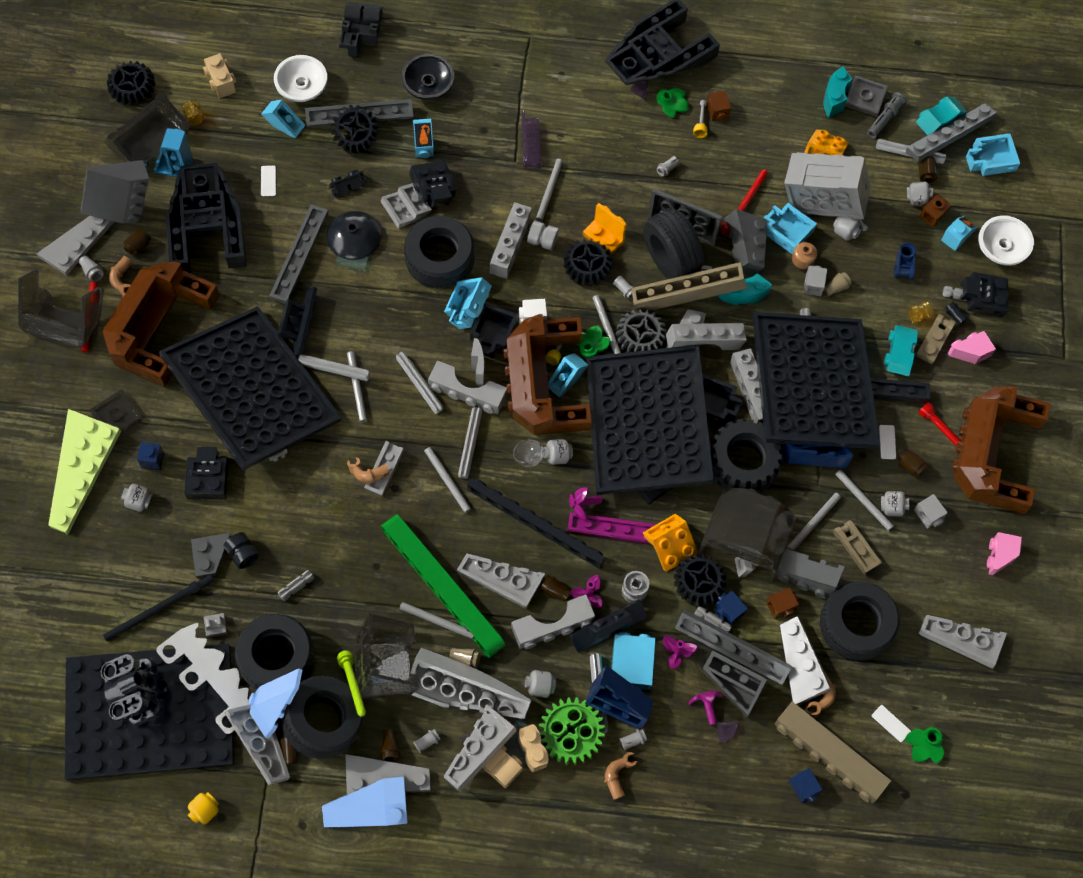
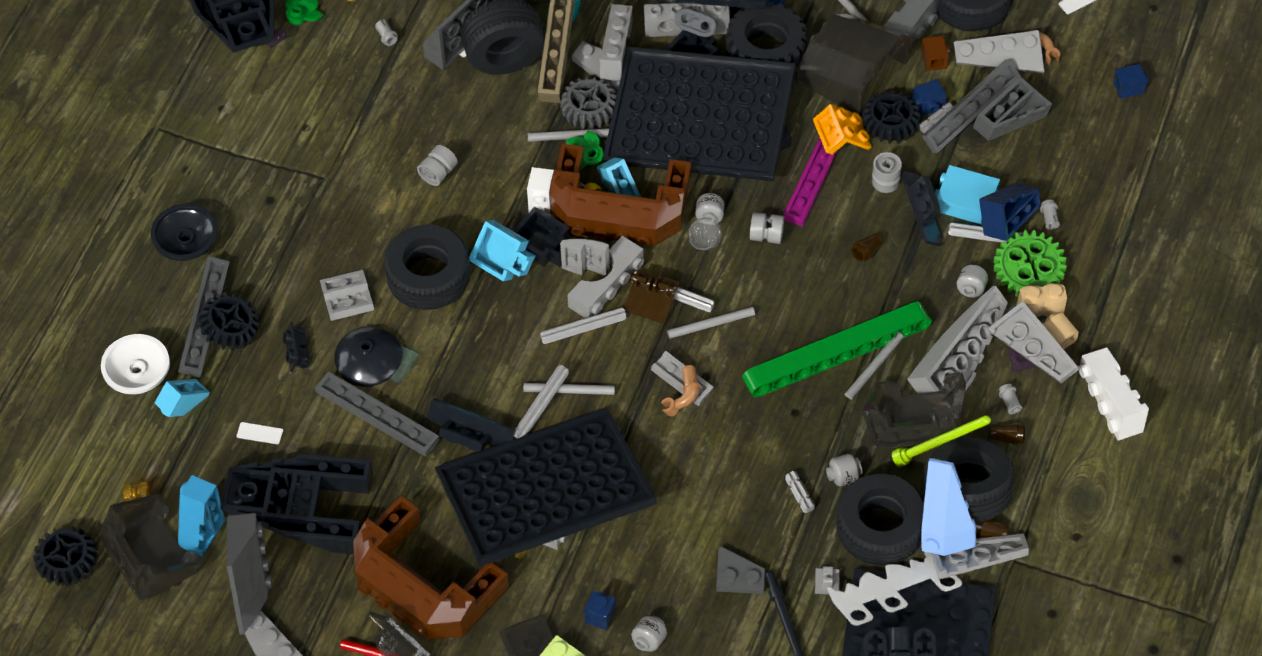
camera: 70 degrees left, 10 degrees down
light grey cone [79,256,104,282] -> none
medium nougat piece [109,256,132,297] -> none
dark brown brick [123,229,151,256] -> none
black piece [184,447,229,499] -> none
yellow head [187,792,219,824] -> none
tan brick [203,53,236,99] -> none
black wheel [223,532,260,569] -> none
light blue wedge [322,776,408,827] -> none
black plate [339,2,383,57] -> none
light grey wing [346,754,431,795] -> none
black piece [409,160,457,208] -> none
slope [413,119,434,158] -> none
dark tan cone [449,648,481,668] -> none
light grey wing [457,553,545,609] -> none
black plate [467,478,605,569] -> none
light grey brick [490,202,531,279] -> none
light grey arch [511,595,595,649] -> none
clear purple panel [521,111,541,168] -> none
light grey bar [536,159,563,222] -> none
black gear [563,238,613,286] -> none
magenta plant [569,488,602,521] -> none
magenta plant [570,575,603,608] -> none
light orange bracket [583,203,627,256] -> none
medium nougat piece [604,752,637,800] -> none
light grey pin [613,276,635,299] -> none
magenta plant [663,635,697,669] -> none
magenta plant [689,690,722,725] -> none
clear purple tile [717,721,738,744] -> none
light grey tile [735,552,759,577] -> none
dark tan brick [775,701,891,804] -> none
none -> dark brown hinge [624,269,680,324]
none -> plate [674,8,716,37]
none -> light grey wheel [750,212,784,244]
none -> light grey head [826,454,862,487]
none -> white wedge [1078,347,1149,441]

